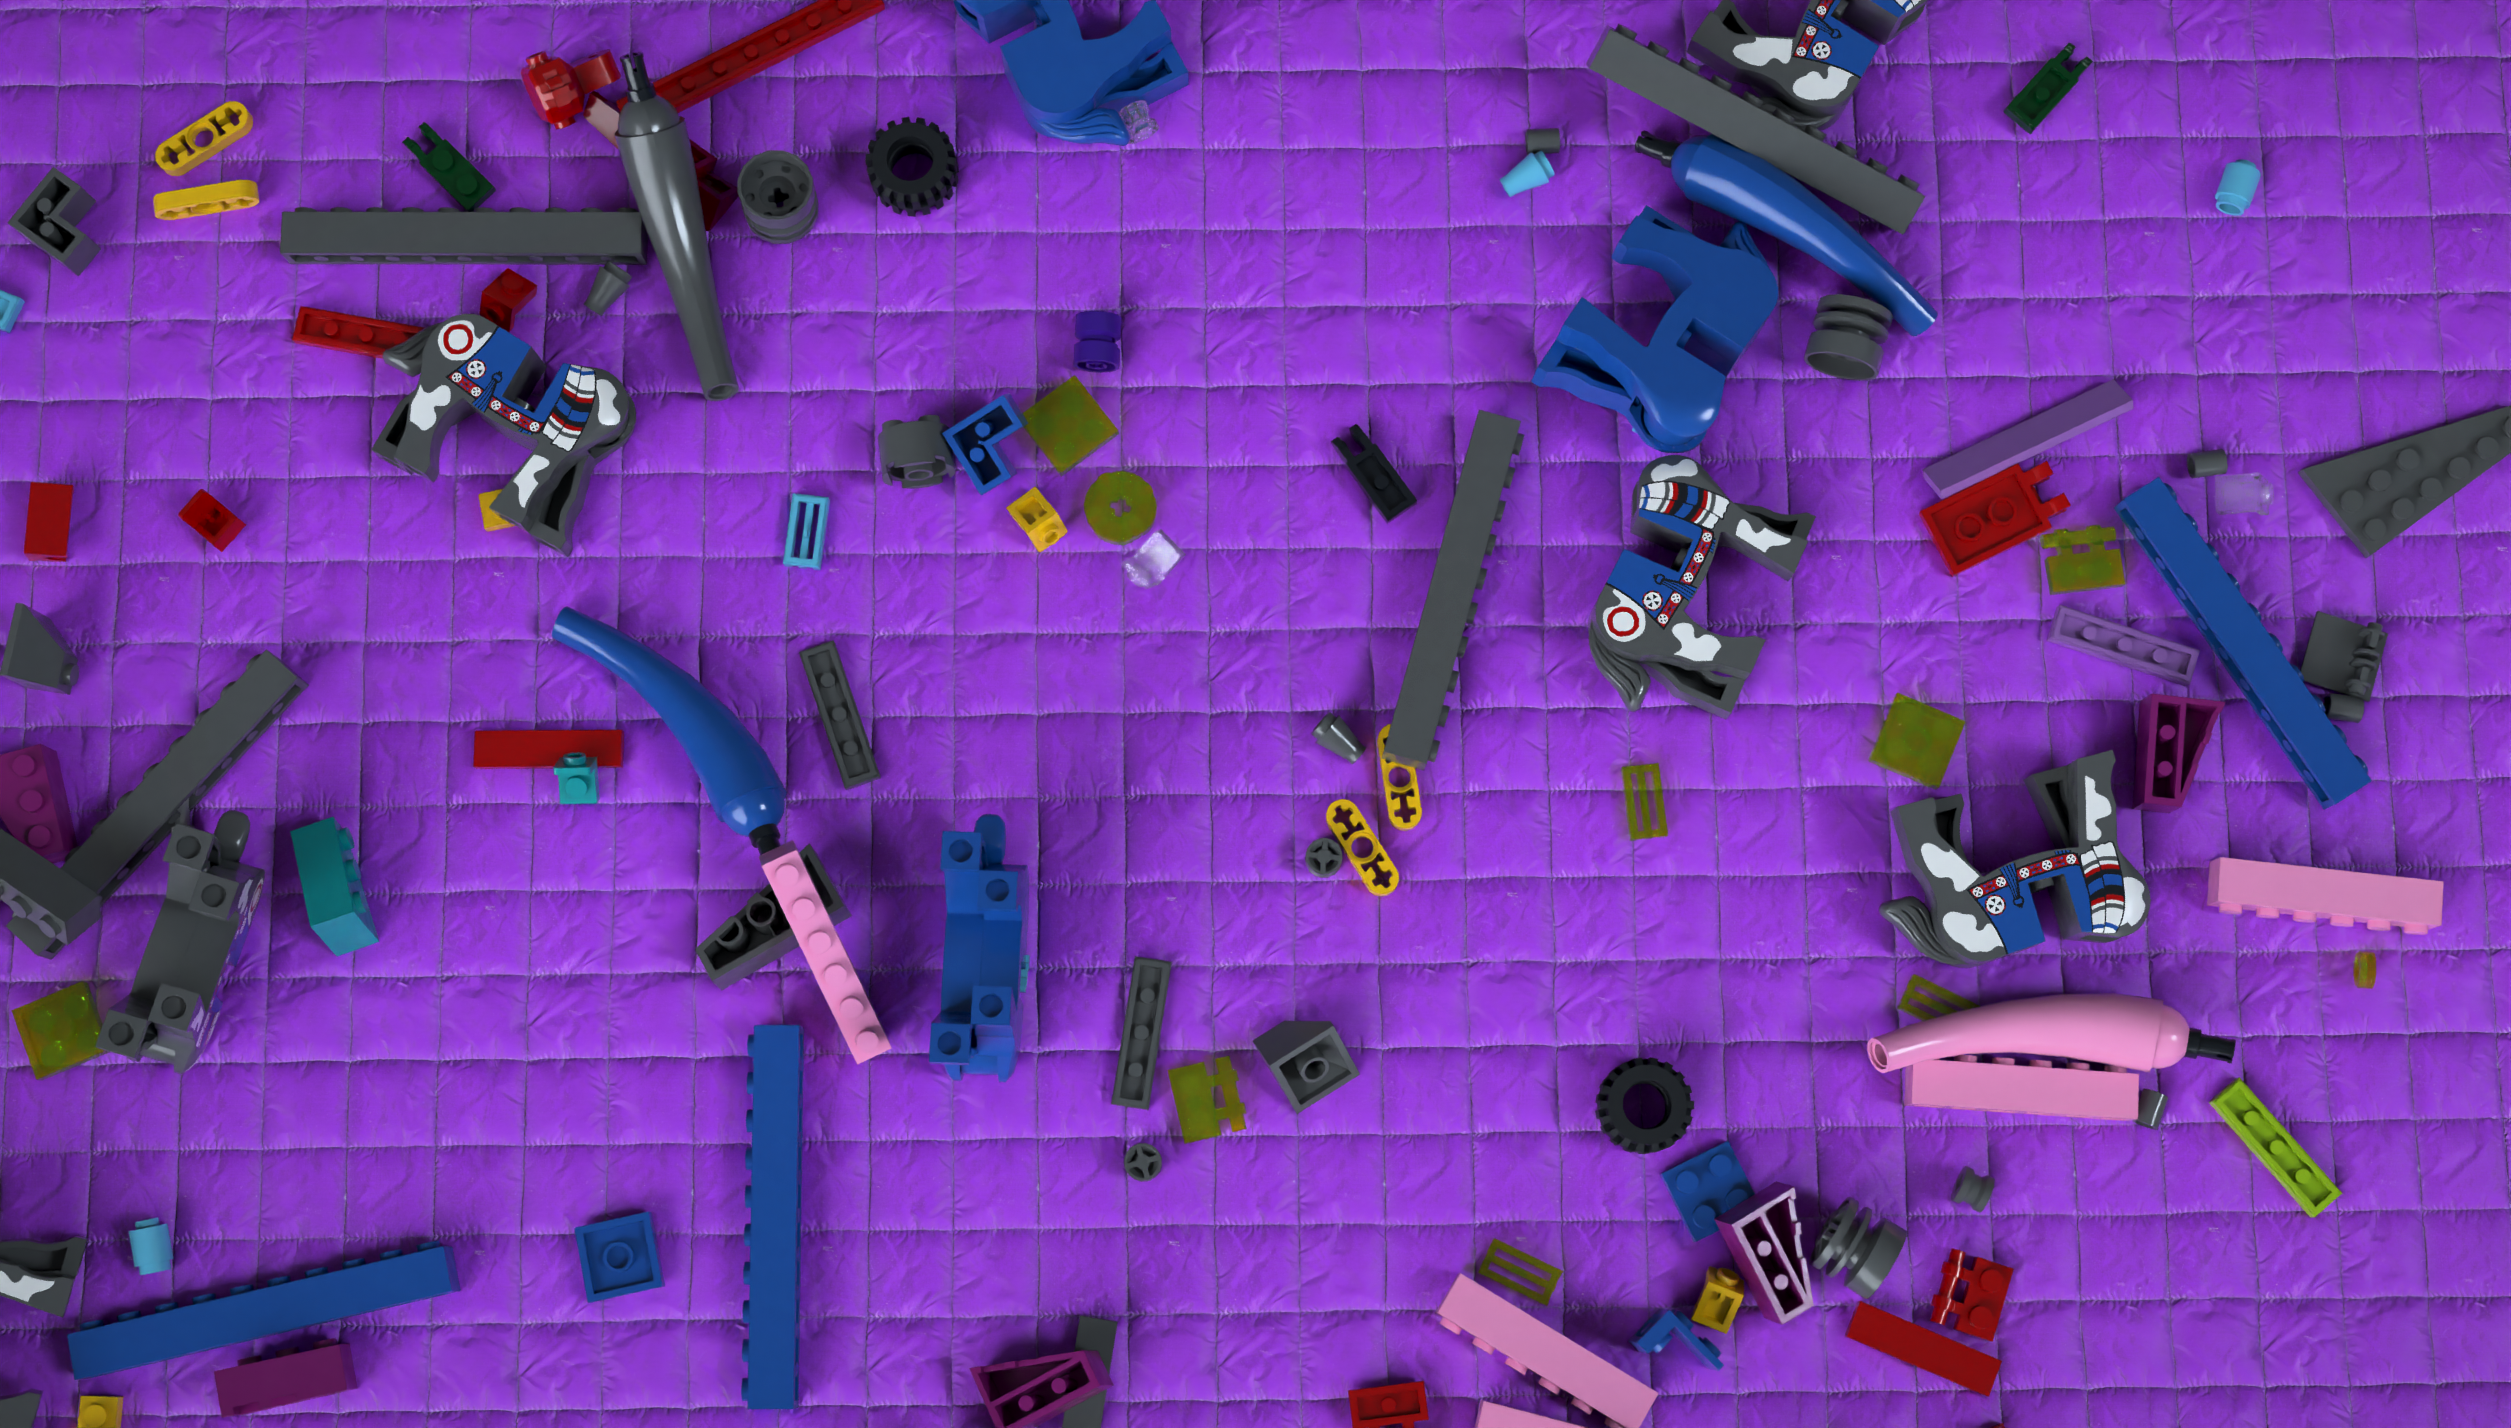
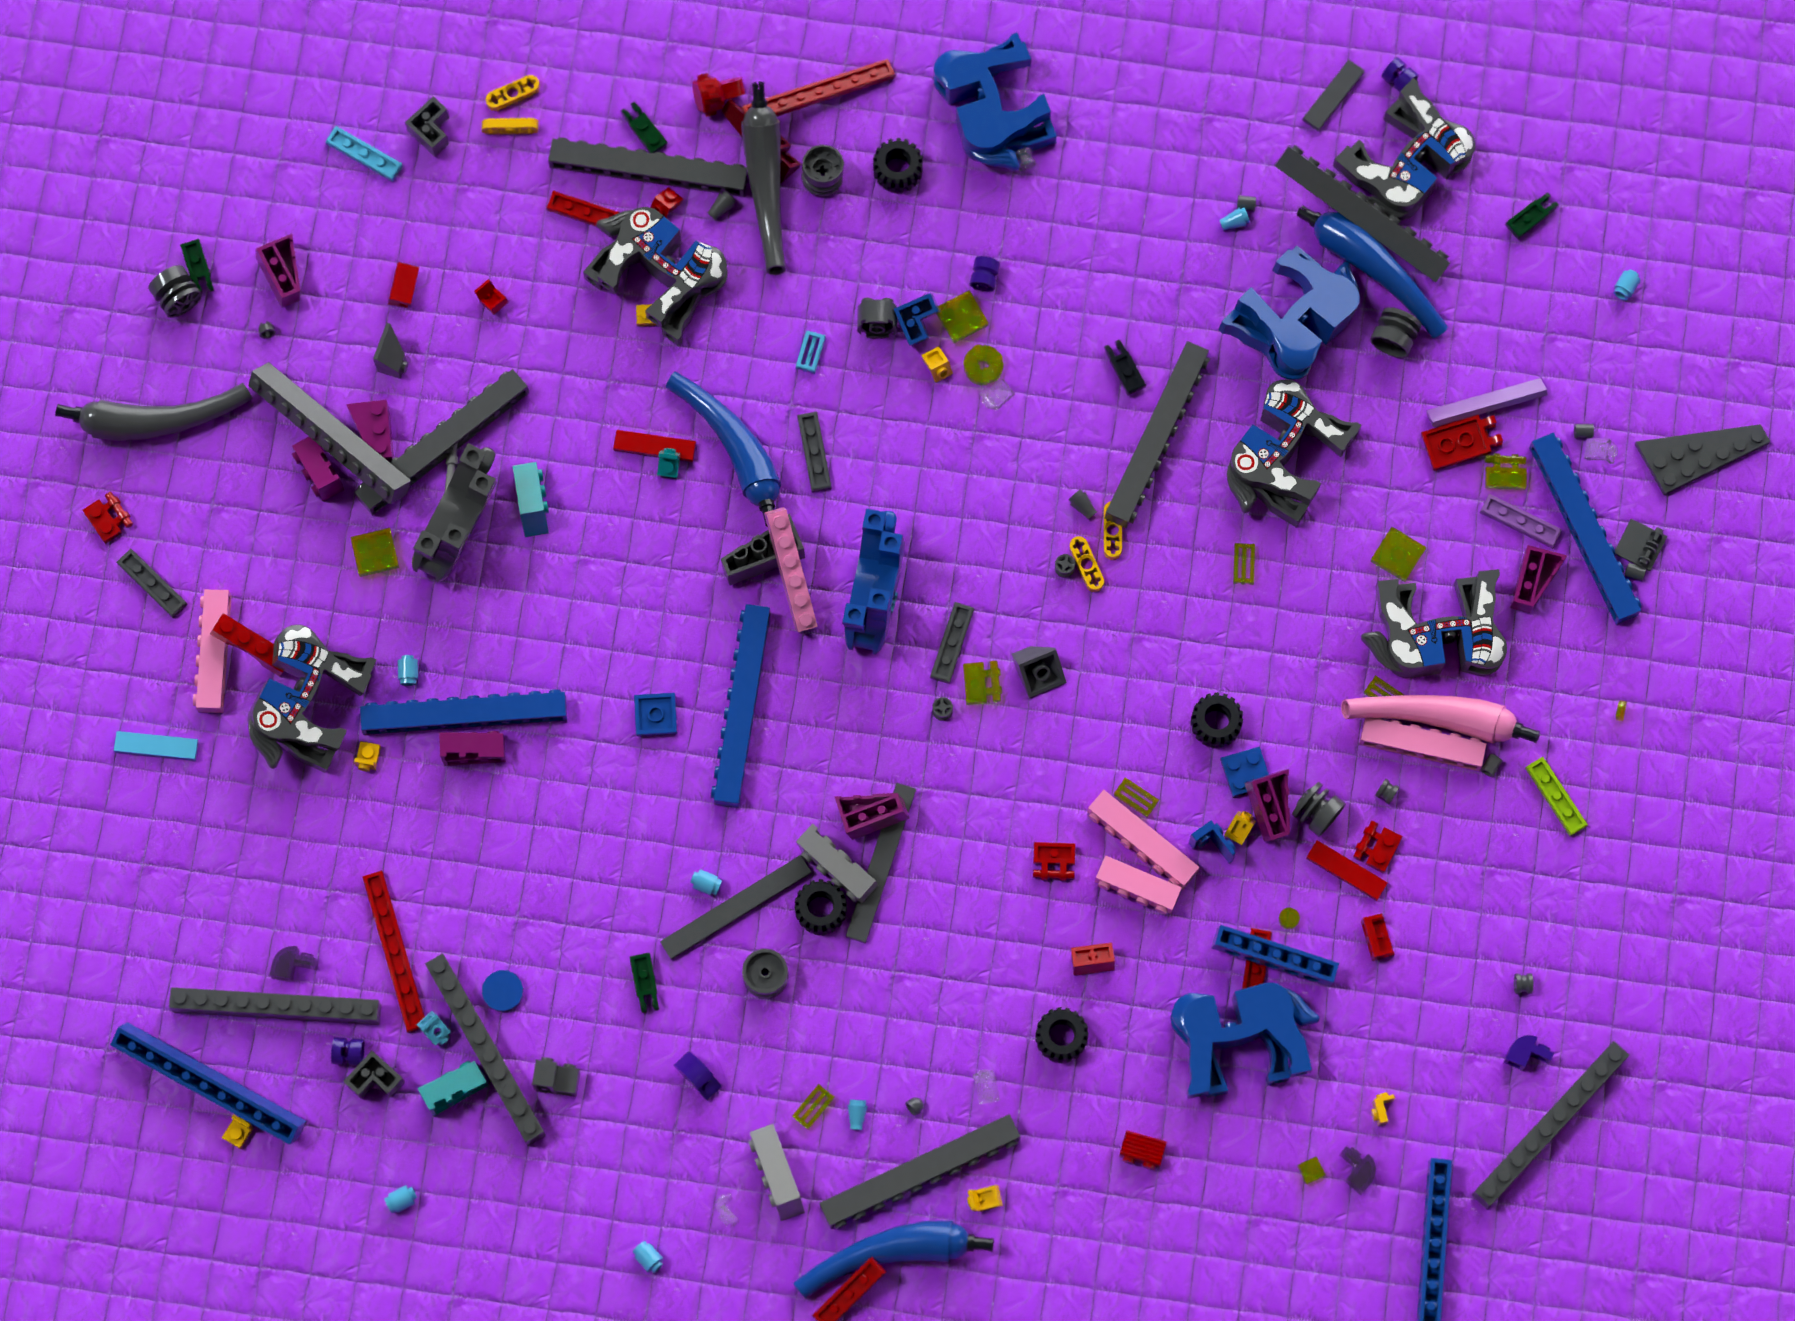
camera: 10 degrees right, 5 degrees down
bright pink brick [2207,857,2444,935] -> none

